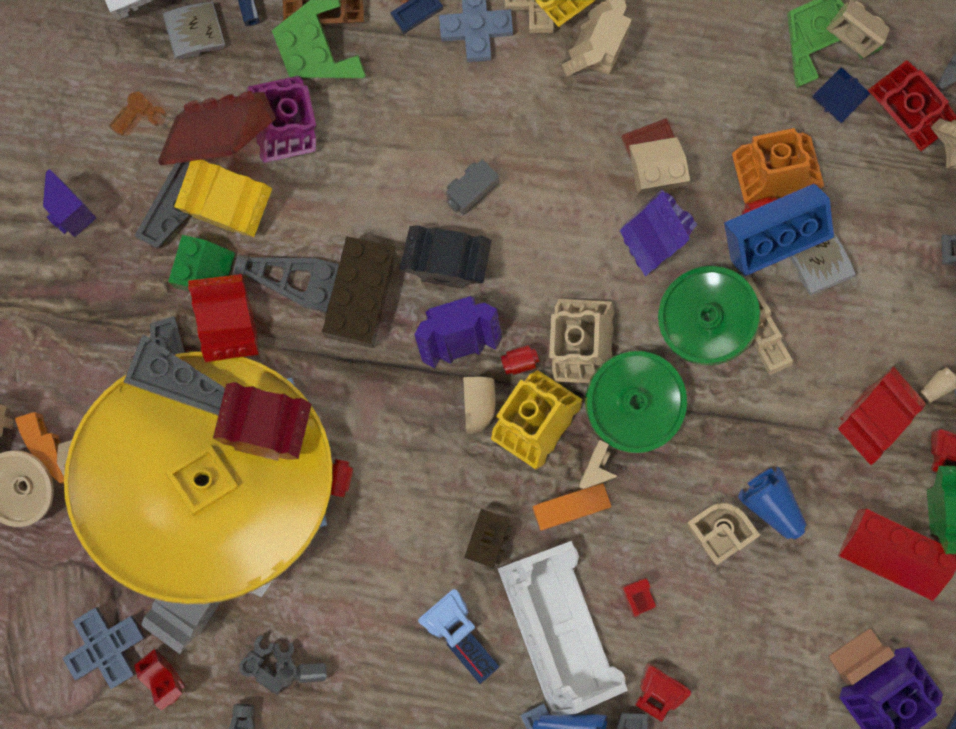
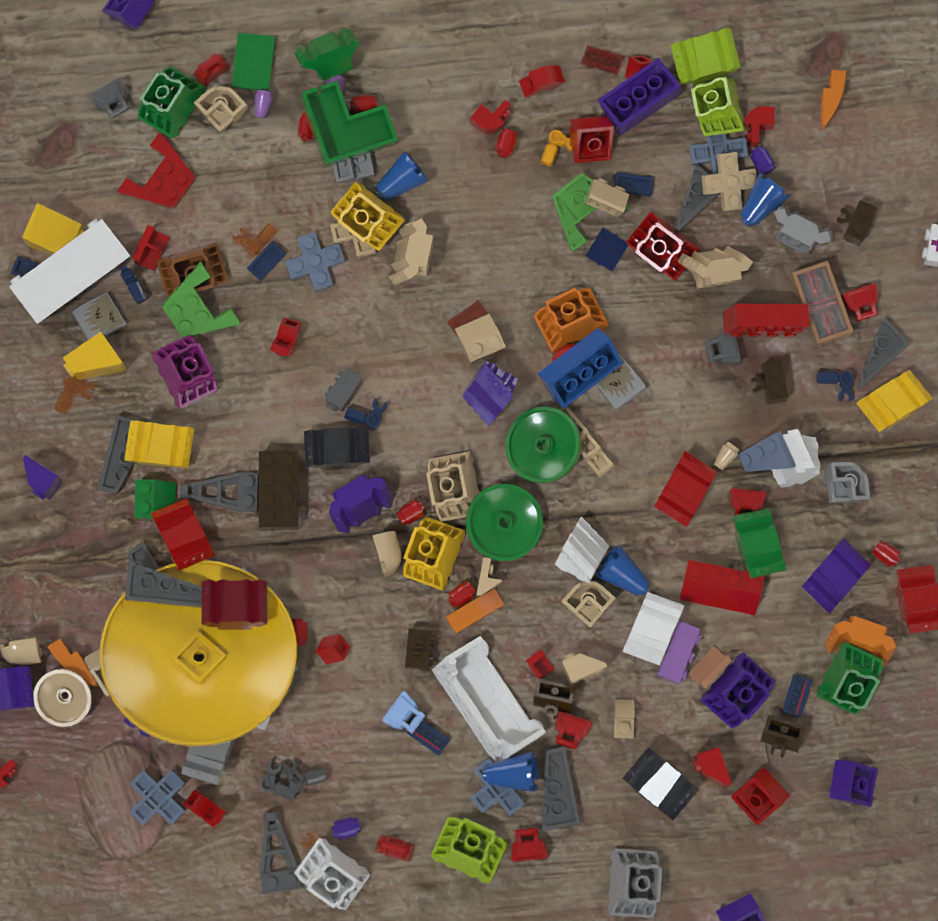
camera: 15 degrees left, 0 degrees up
clear red slope [158,91,276,166] -> none
none -> yellow slope [63,332,127,380]
none -> red brick [270,317,302,357]
none -> red panel [316,634,350,664]
none -> dark blue bar [344,399,387,431]
none -> red brick [447,581,476,609]
none -> dark brown brick [533,678,576,720]
none -> white slope [555,517,609,583]
none -> tan slope [561,652,607,685]
none -> dark blue tile [614,172,653,197]
none -> tan slope [614,699,635,739]
none -> white slope [622,592,684,665]
none -> medium lavender brick [657,620,702,685]

